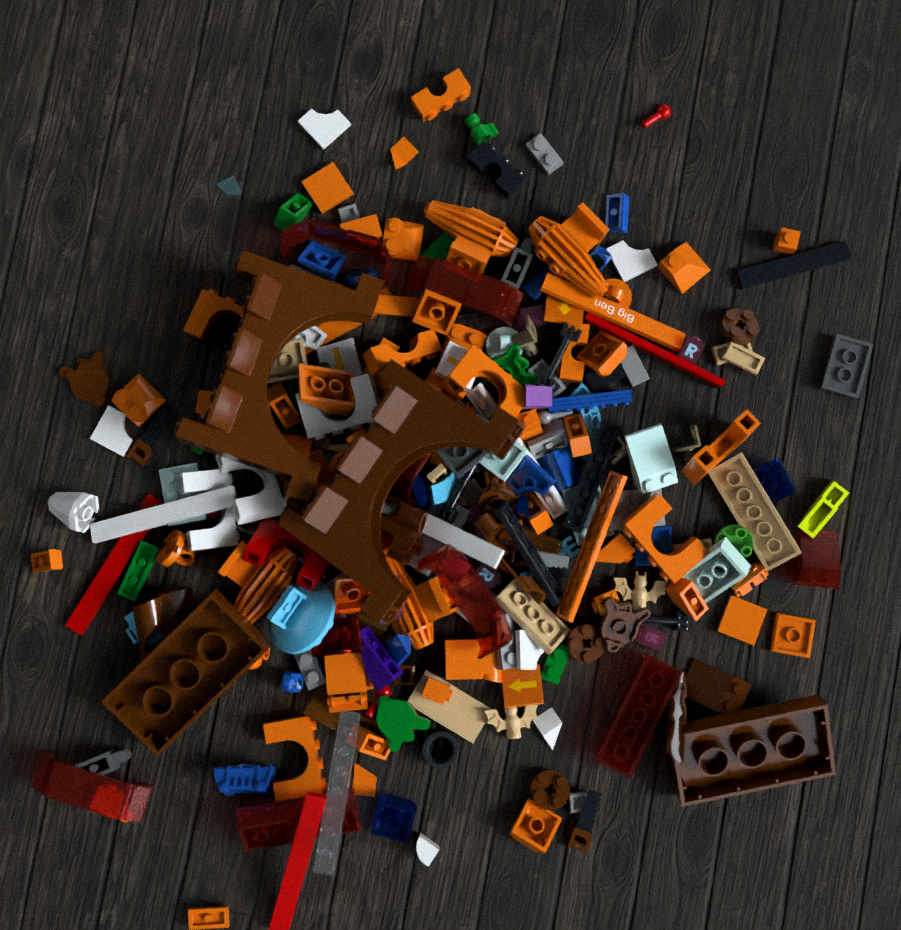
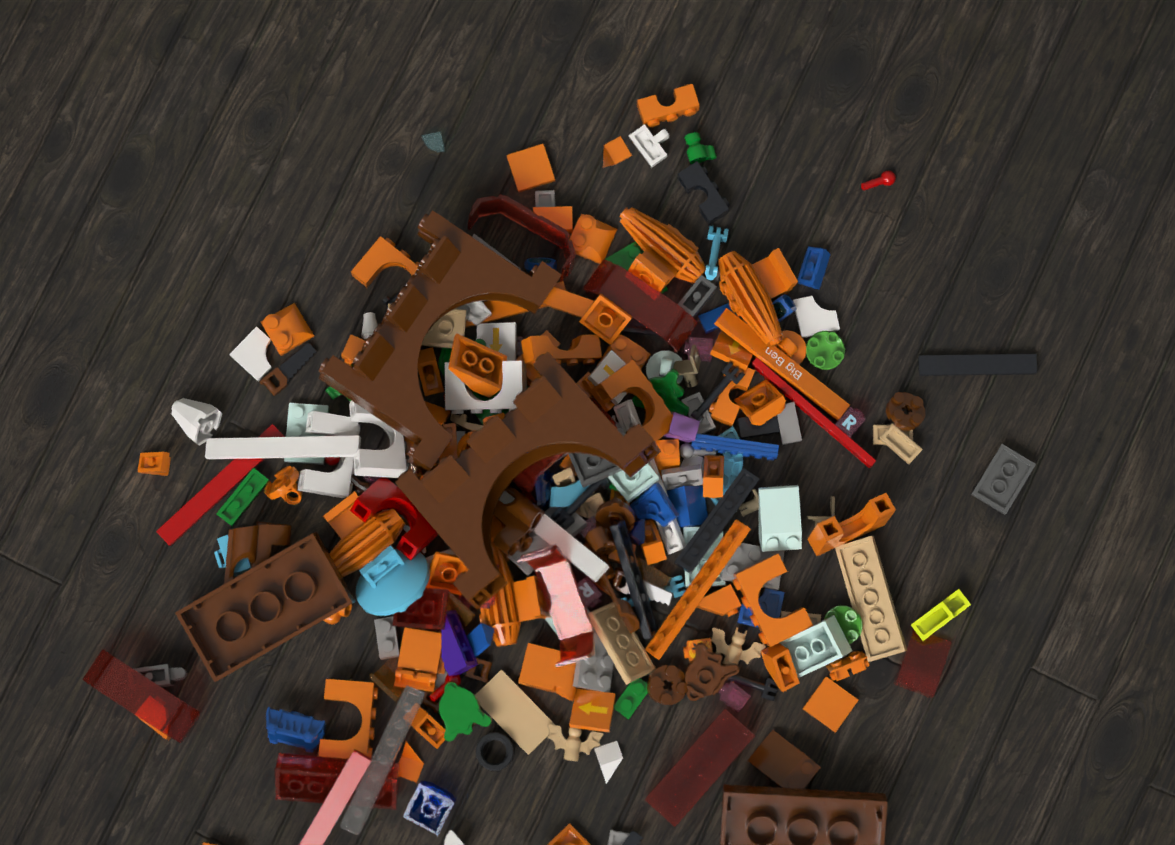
camera: 15 degrees right, 5 degrees down
reddish brown tile [59,351,110,407] -> none
green slope [273,193,314,235] -> none
blue rock [281,670,305,693] -> none
blue slope [297,241,346,282] -> none
white tile [298,109,351,150] -> none
orange brick [421,676,453,705] -> none
white tile [515,630,544,670] -> none
light grey plate [526,133,564,175] -> none
reddish brown plate [530,770,570,811] -> none
orange slope [657,242,710,294] -> none
reddish brown sword [666,672,687,765] -> none
clear blue slope [753,457,797,503] -> none
orange tile [770,613,816,658] -> none
orange brick [773,227,801,255] -> none
none -> white cone [361,312,378,341]
none -> white plate [629,124,669,167]
none -> medium azure hinge [705,226,729,280]
none -> bright green dish [806,331,845,370]

